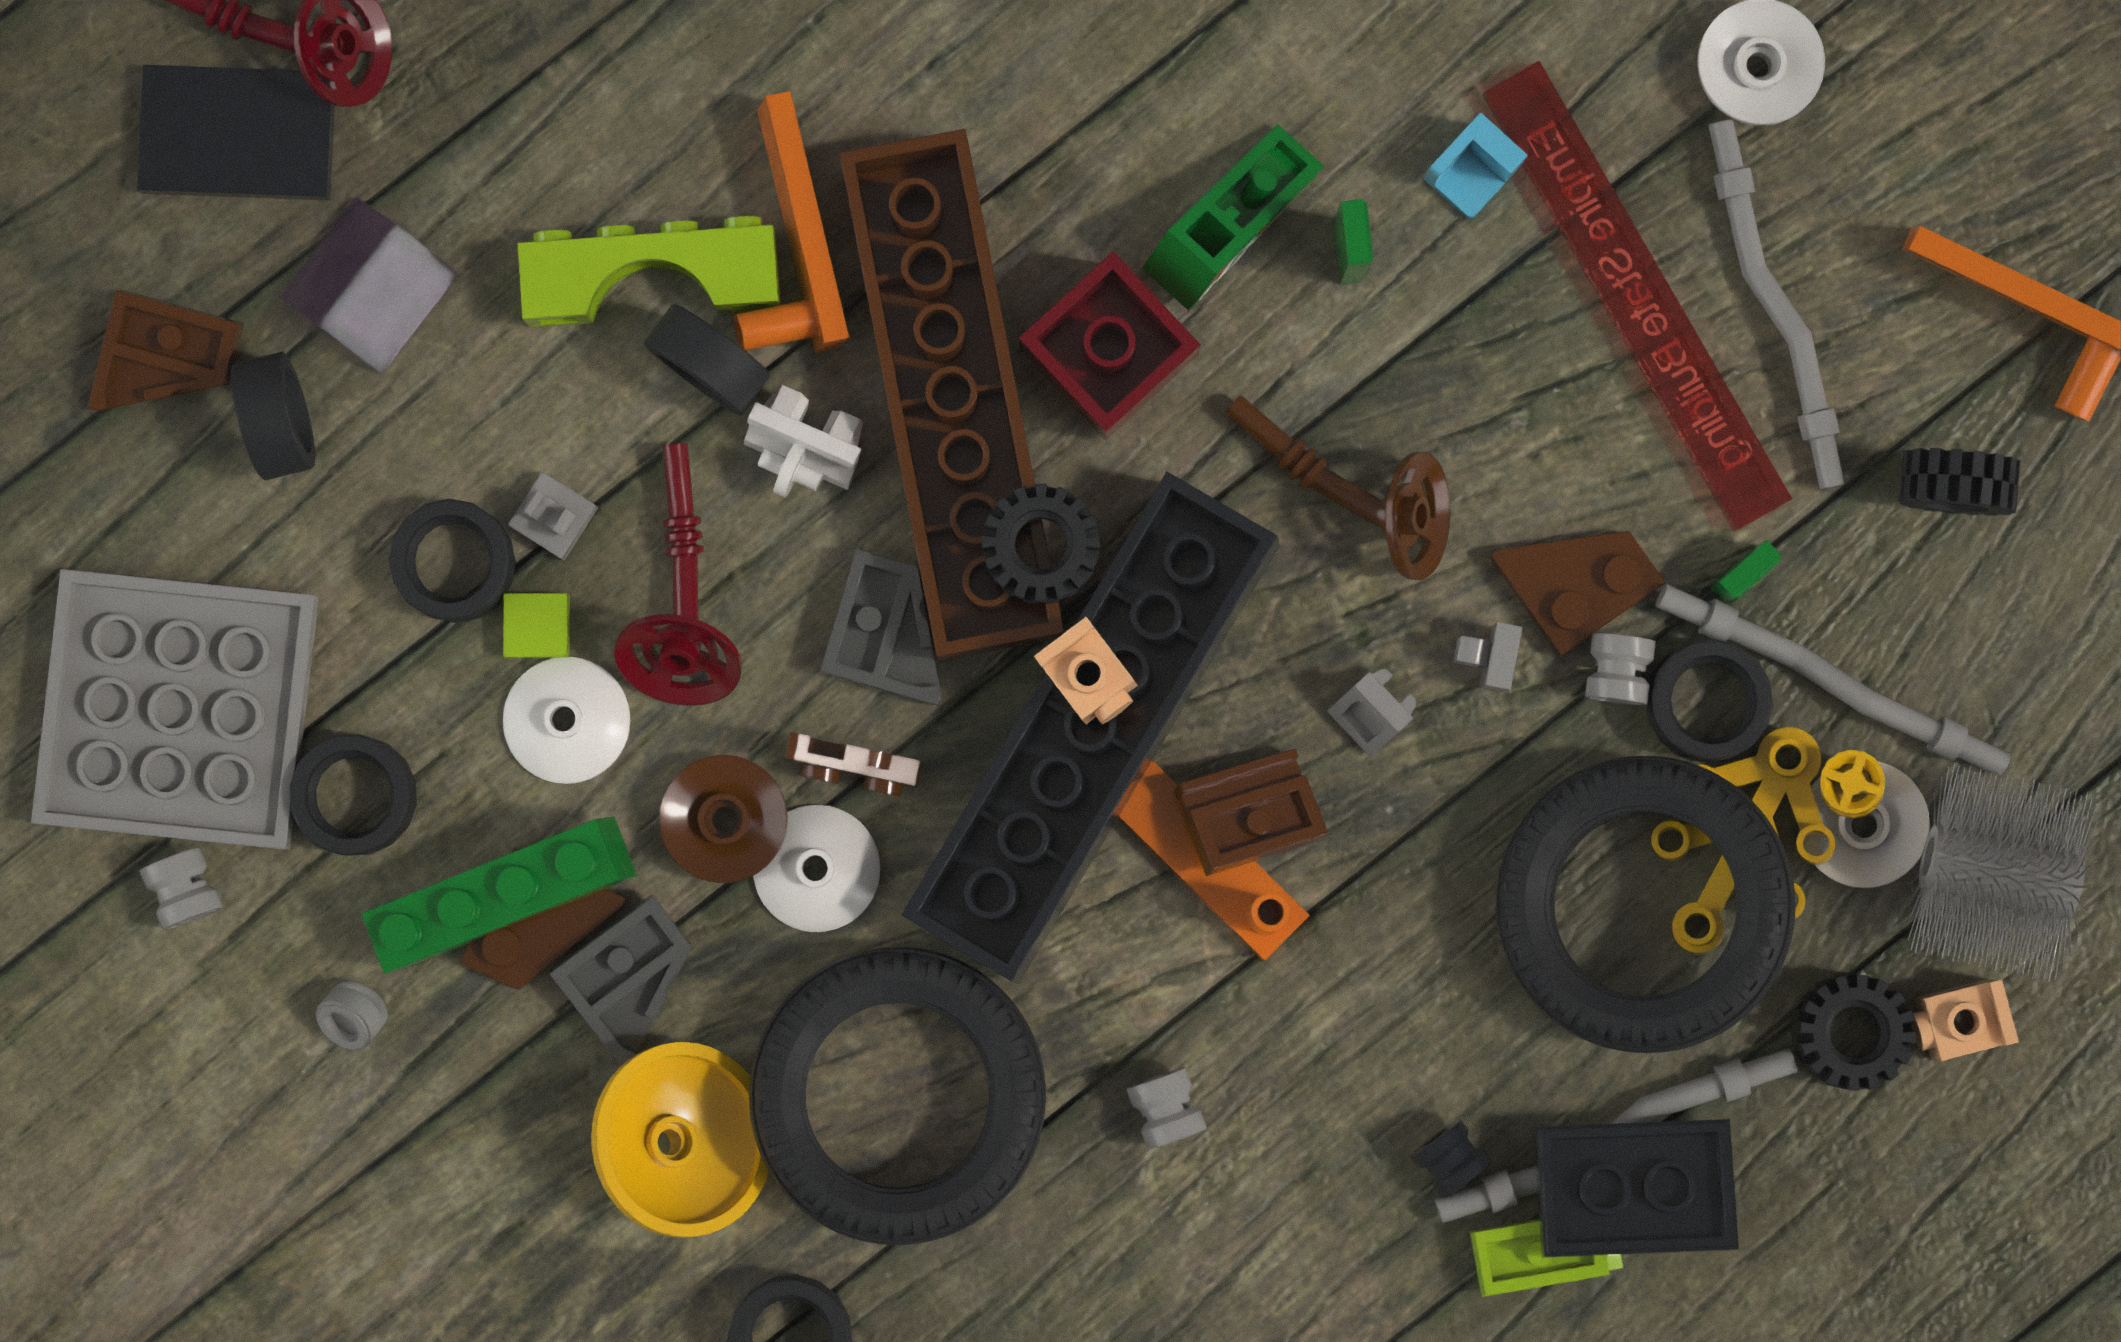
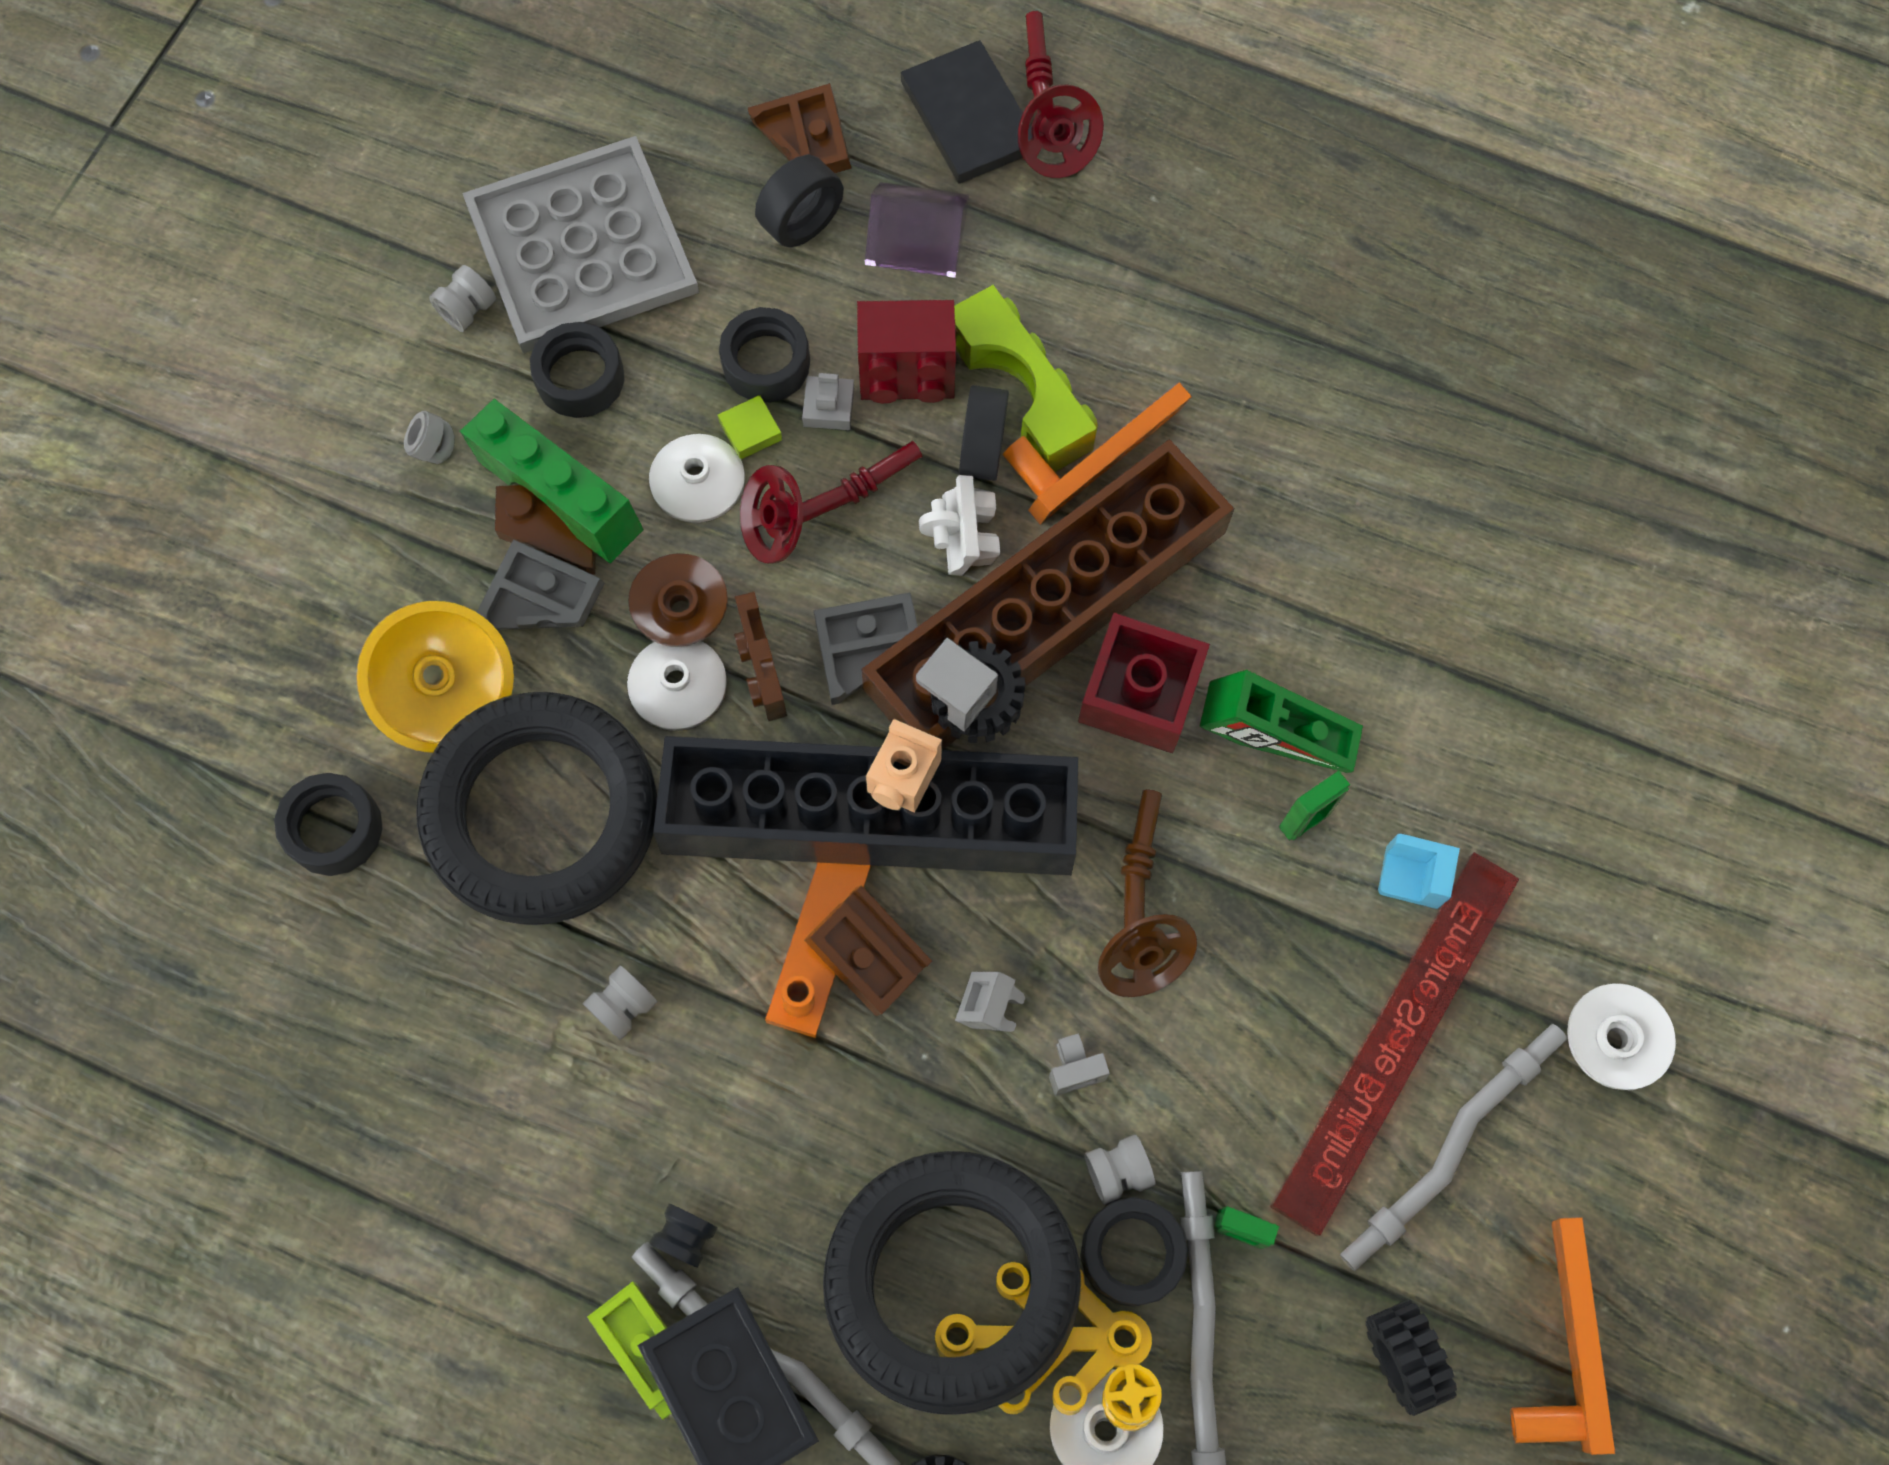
camera: 60 degrees right, 15 degrees down
reddish brown wing [1489,531,1666,657] -> none
none -> dark red brick [857,300,956,404]
none -> light grey panel [916,638,998,732]

